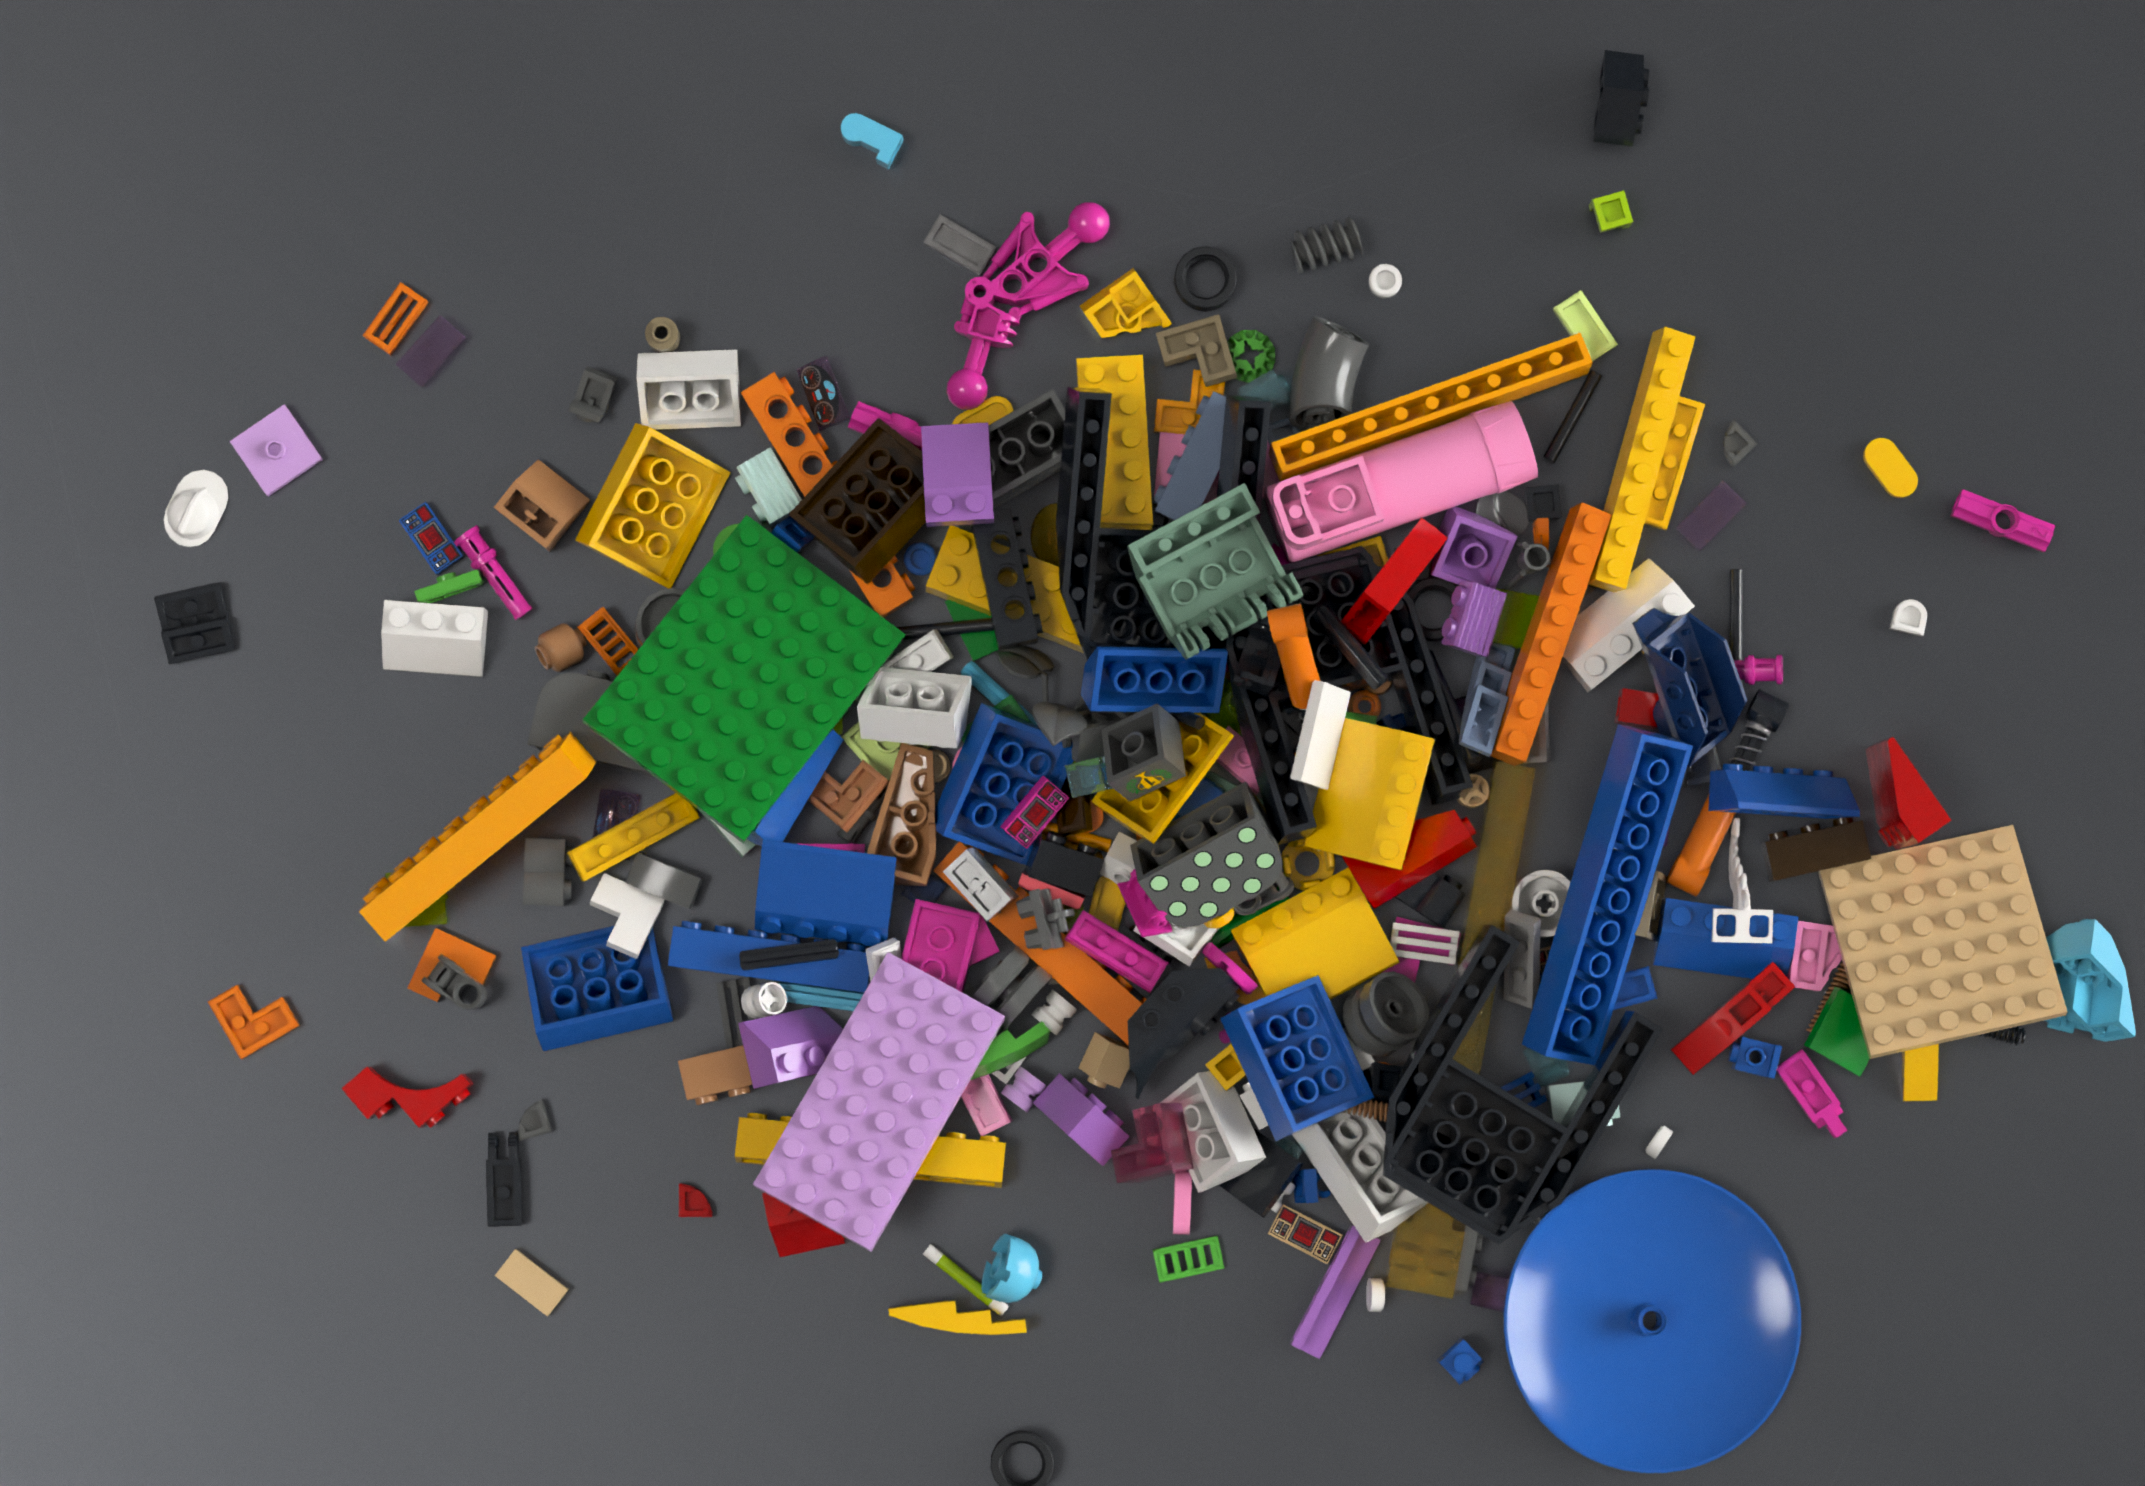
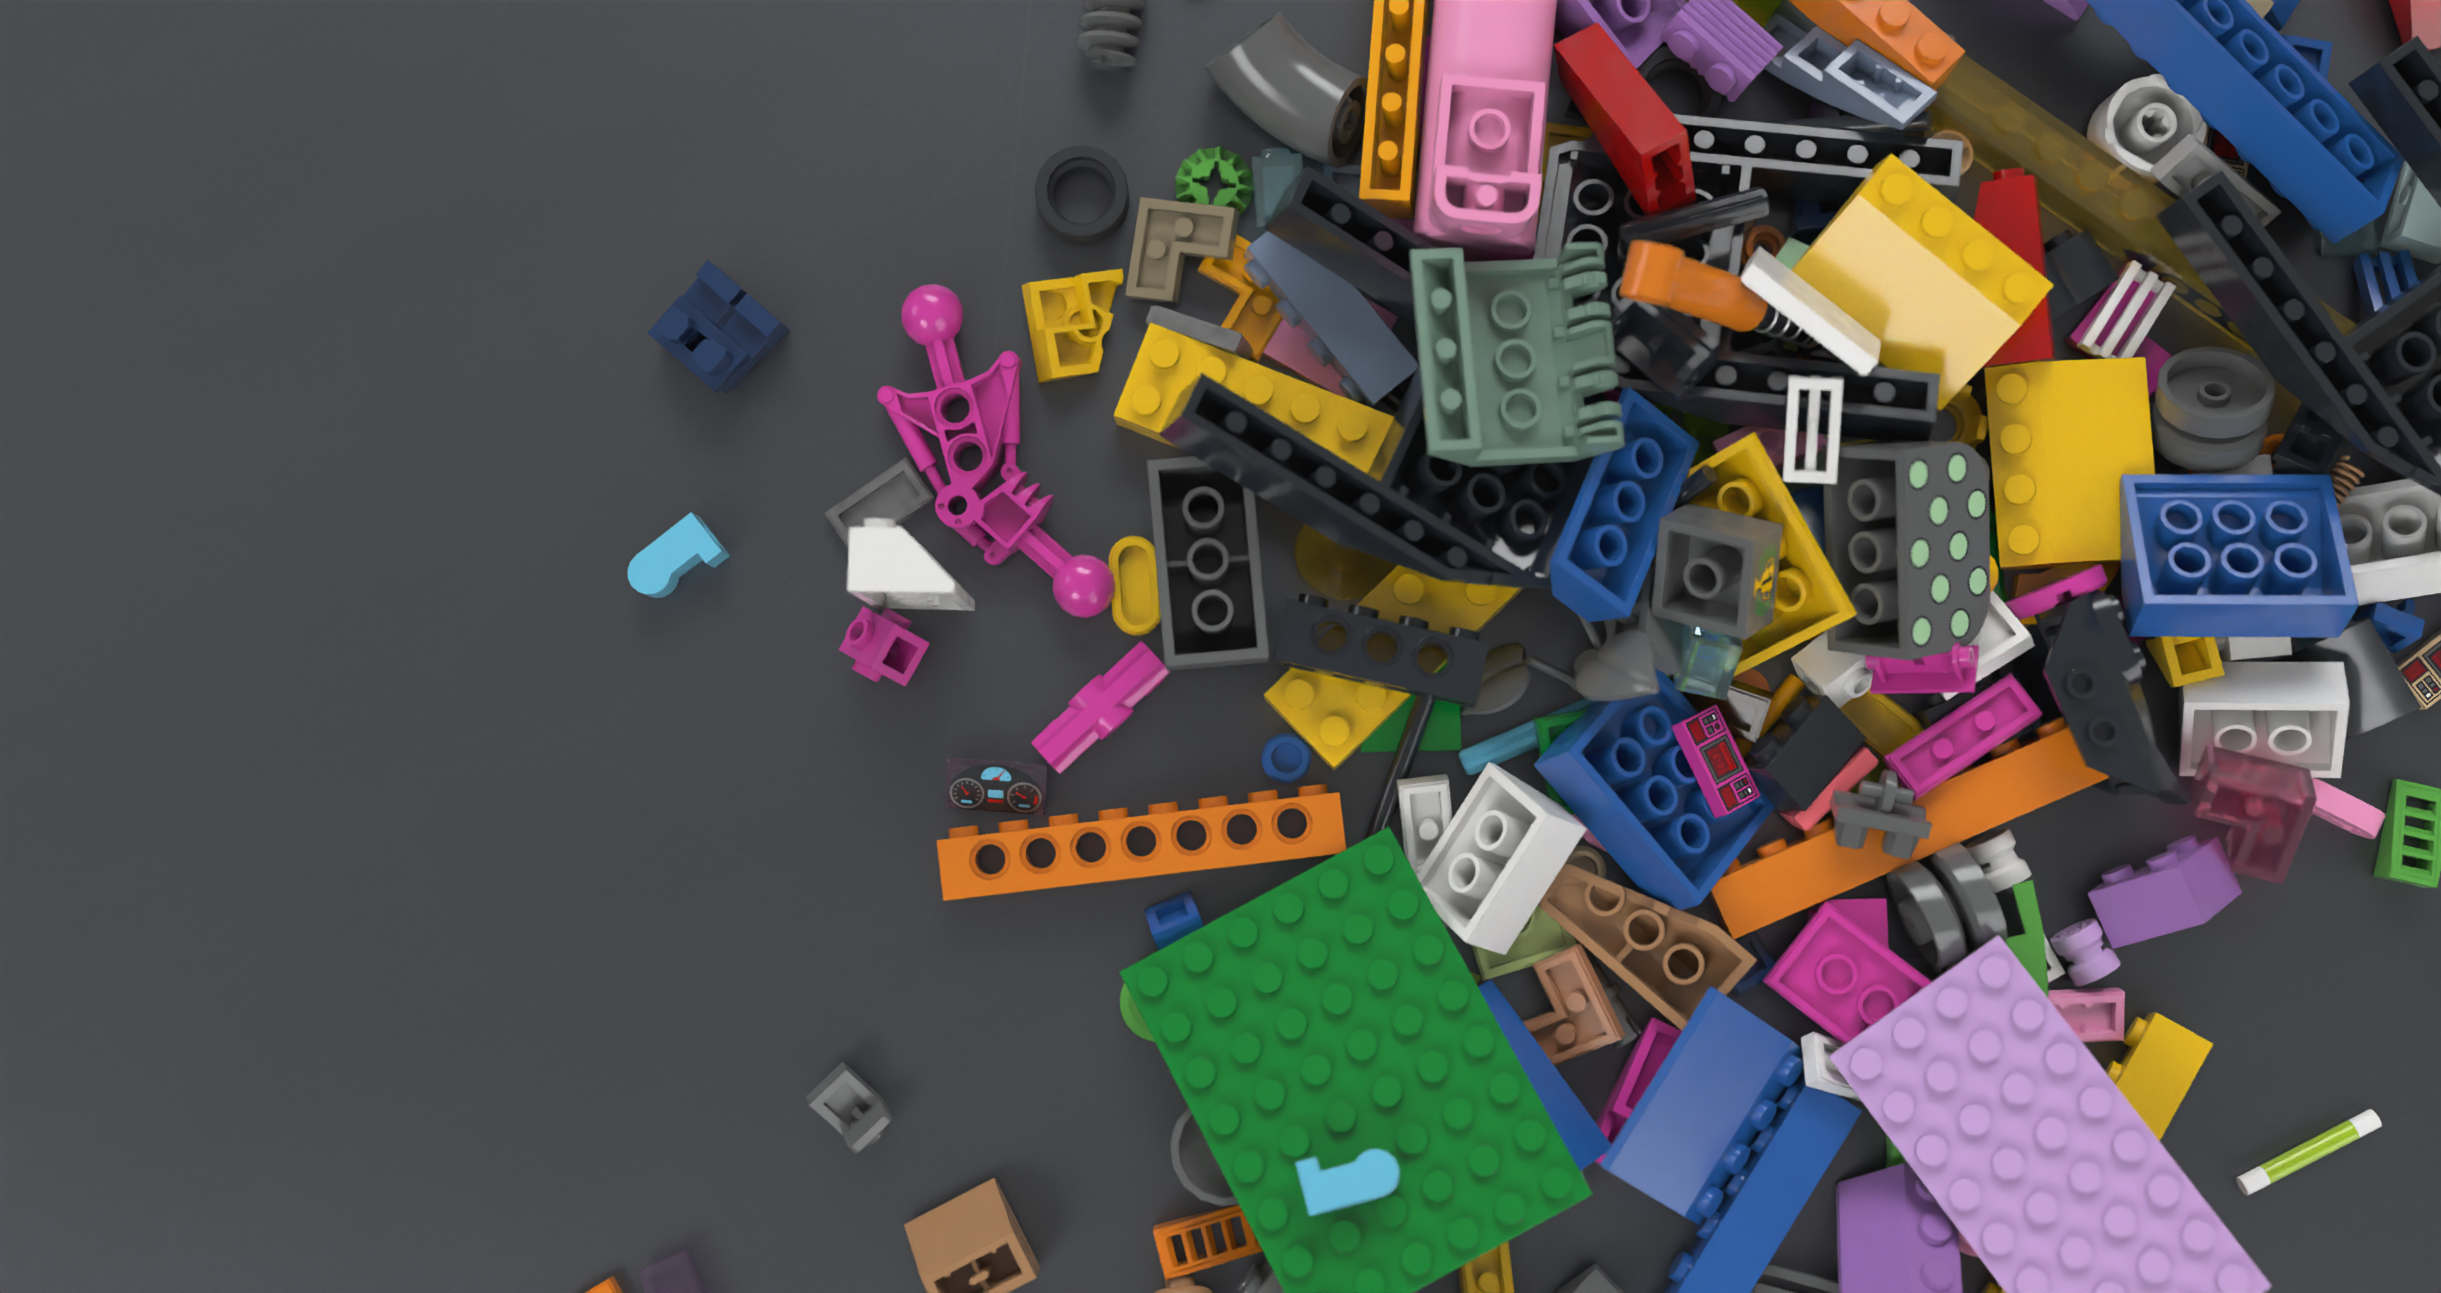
camera: 60 degrees left, 0 degrees up
yellow slope [575,423,731,589] -> none
white slope [636,350,741,430] -> none
dark tan brick [645,317,680,353] -> none
light aqua brick [735,447,802,527] -> none
black axle [739,939,839,971] -> none
white wheel [741,982,787,1019] -> none
medium azure axle [778,981,864,1011] -> none
dark brown slope [789,418,926,584] -> none
yellow slope [888,1299,1027,1335] -> none
medium lavender slope [921,422,994,527] -> none
hinge [943,847,1019,921] -> none
medium azure cylinder [981,1233,1042,1303] -> none
tan brick [1079,1032,1130,1089] -> none
none -> dark blue hips [648,260,790,393]
none -> dark pink brick [839,606,930,687]
none -> white slope [848,518,975,611]
none -> flat silver tile [1145,305,1253,360]
none -> medium azure leg [1295,1149,1400,1216]
none -> white tile [1783,375,1843,484]

